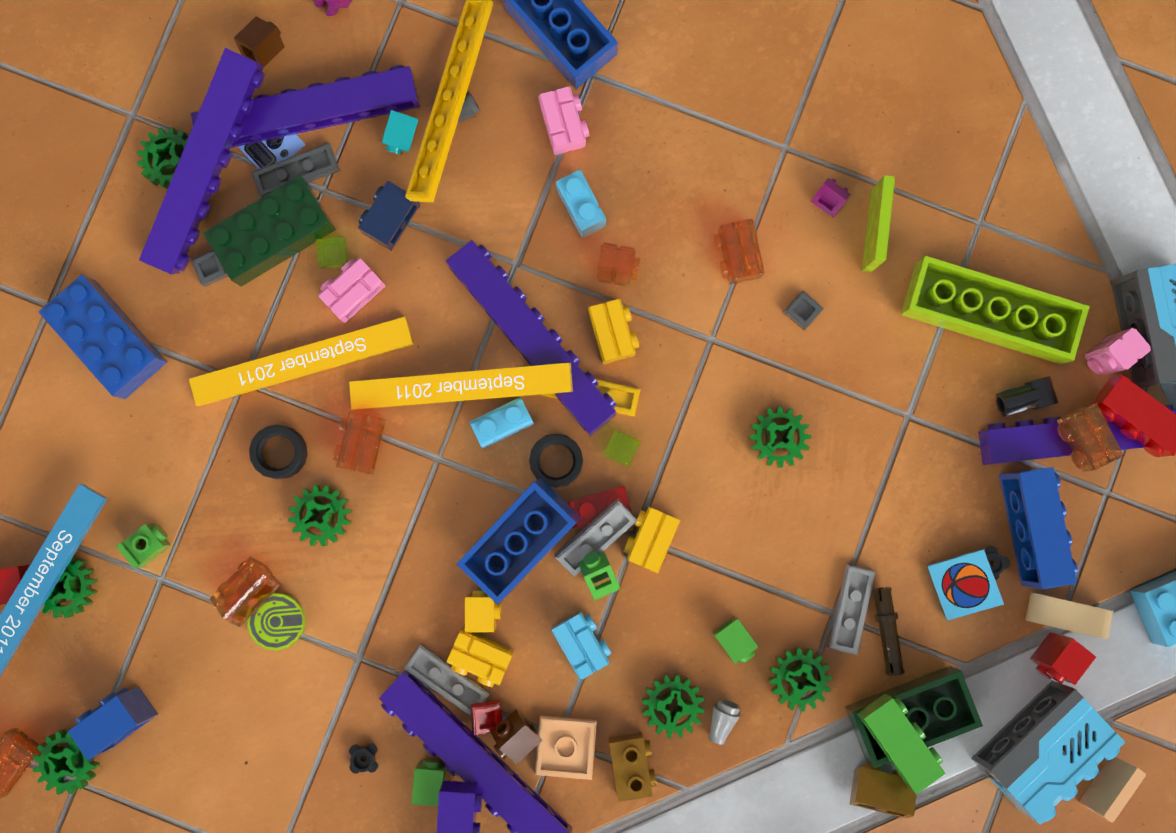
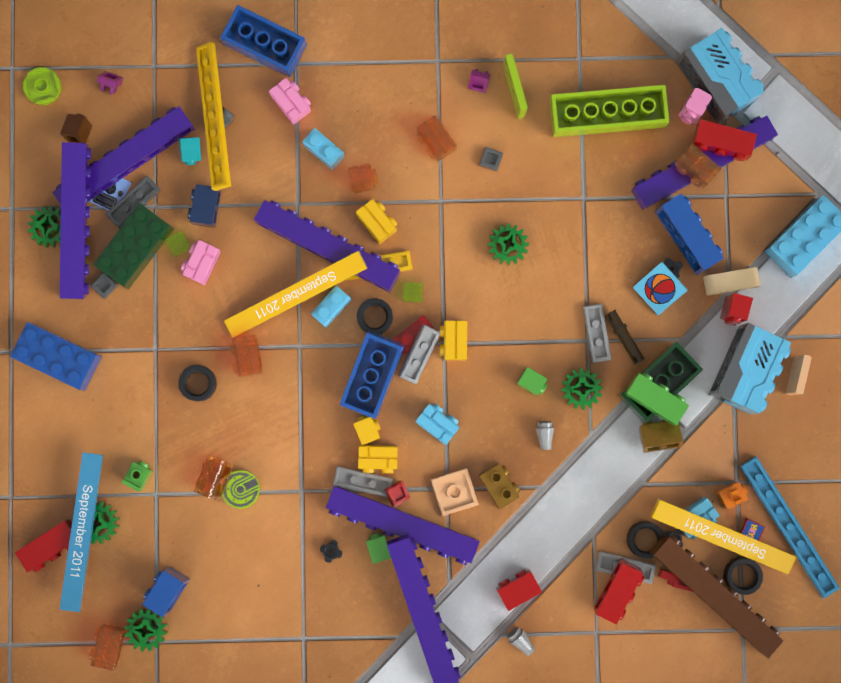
camera: 25 degrees left, 0 degrees up
yellow tile [189,317,414,406] -> none
green gear [288,485,352,546] -> none
reddish brown brick [491,709,542,764] -> none
bright green brick [578,551,621,600] -> none
green gear [642,673,704,738] -> none
black piece [996,376,1059,417] -> none

